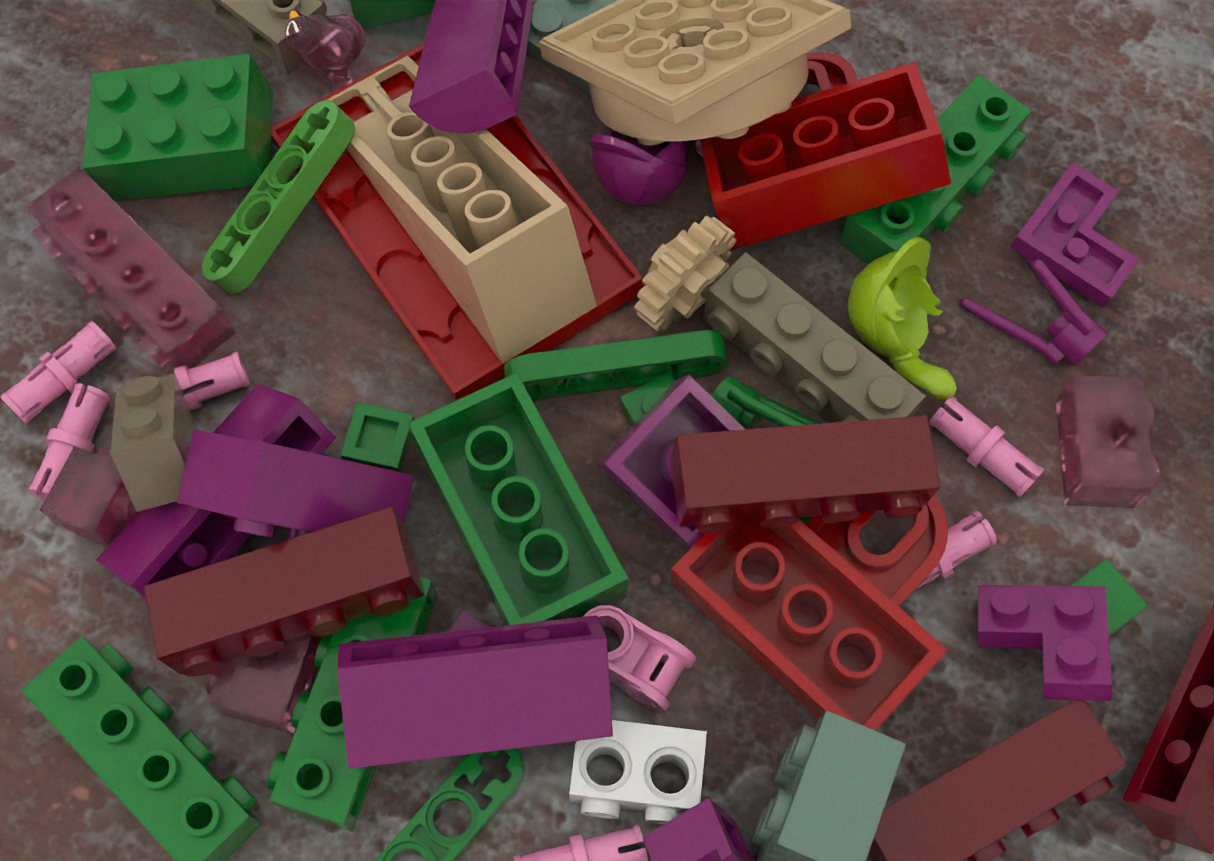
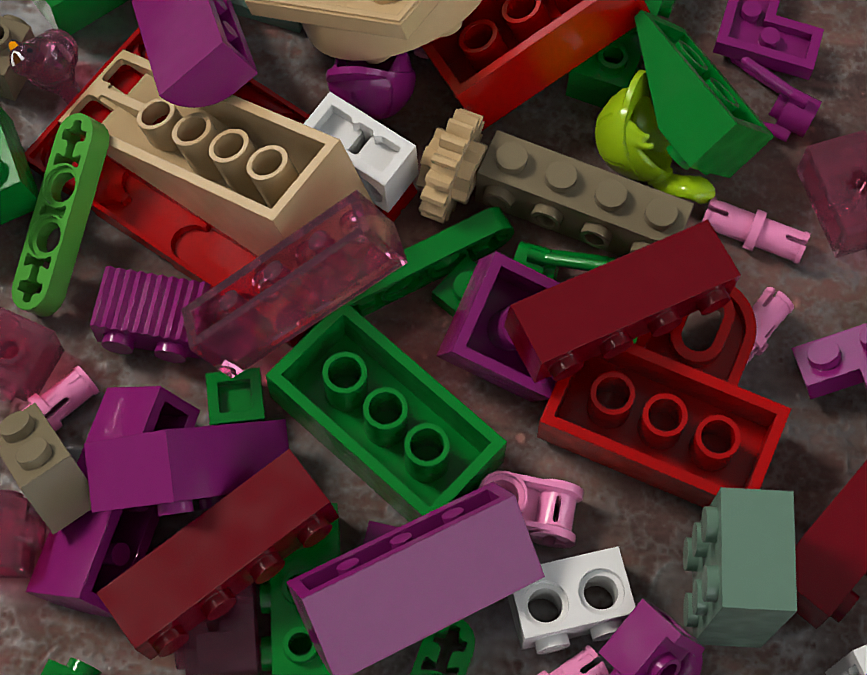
camera: 20 degrees left, 0 degrees up
none -> magenta brick [90,266,215,363]
none -> clear pink brick [181,190,408,379]
none -> white brick [304,92,419,213]
none -> green slope [634,10,775,178]

